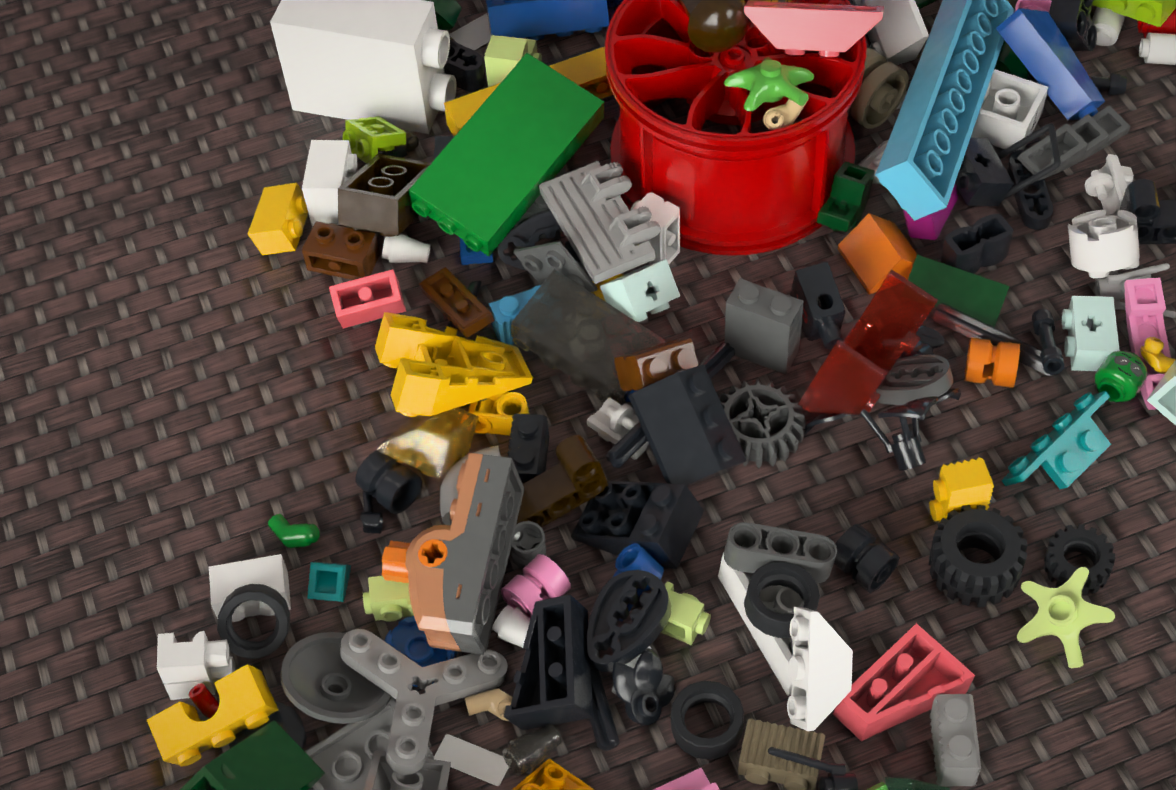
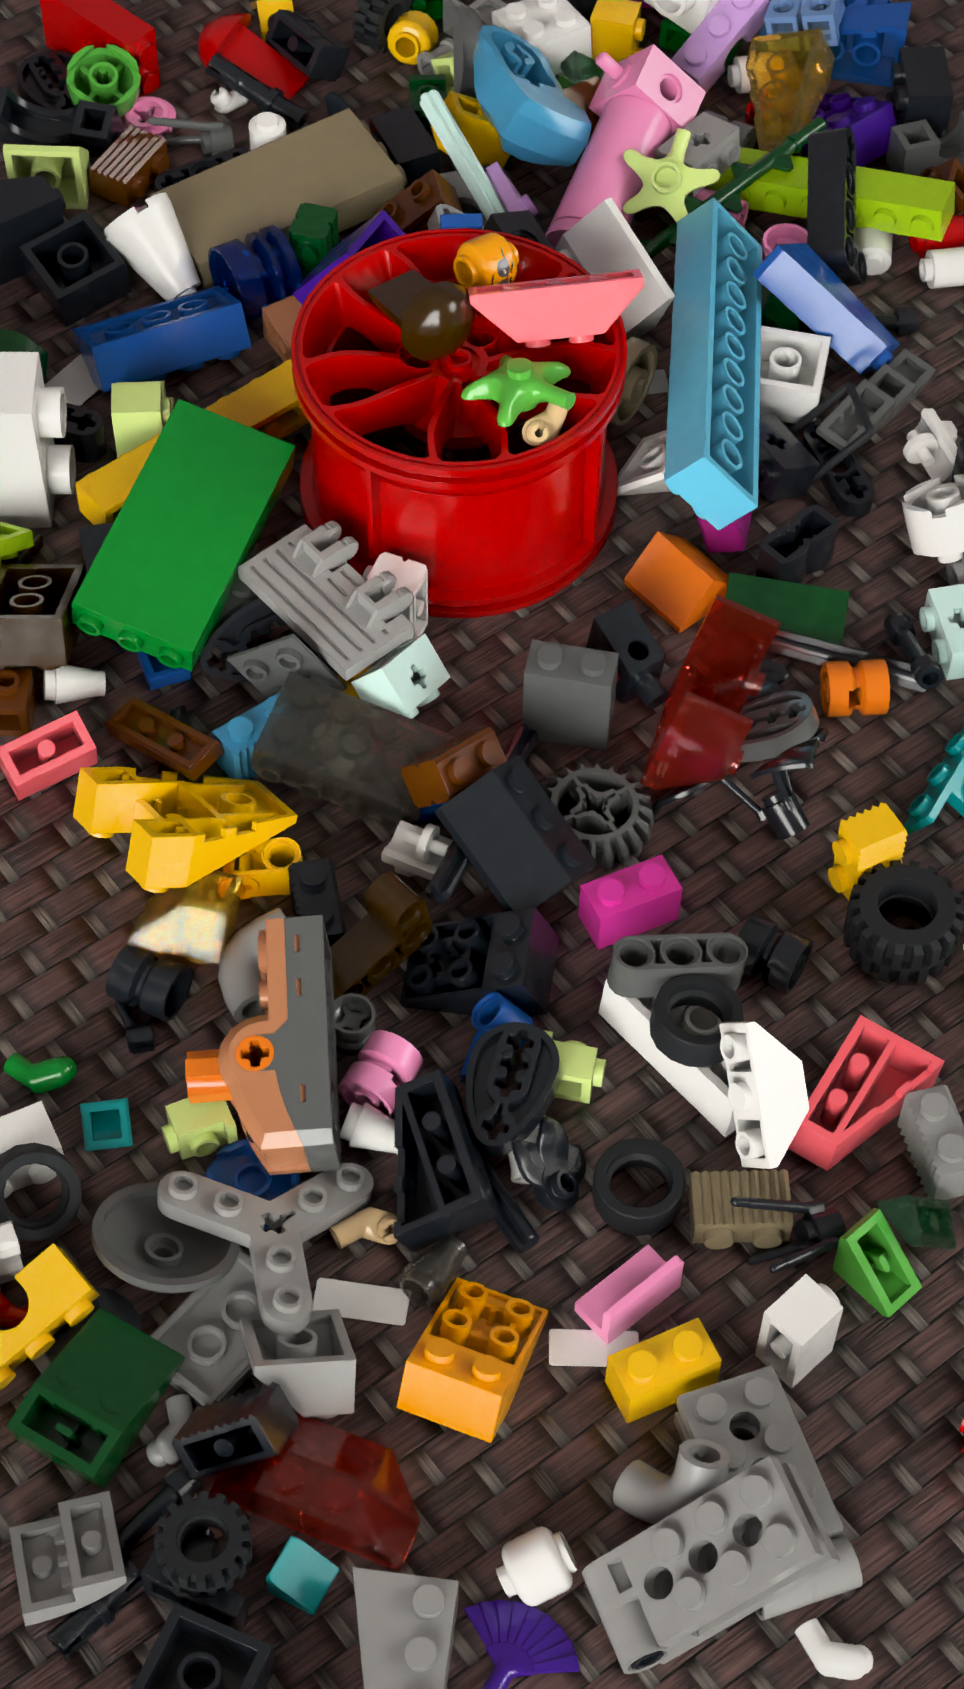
camera: 20 degrees left, 0 degrees up
dark green brick [817,161,875,232] -> none
none -> dark pink brick [578,854,683,950]

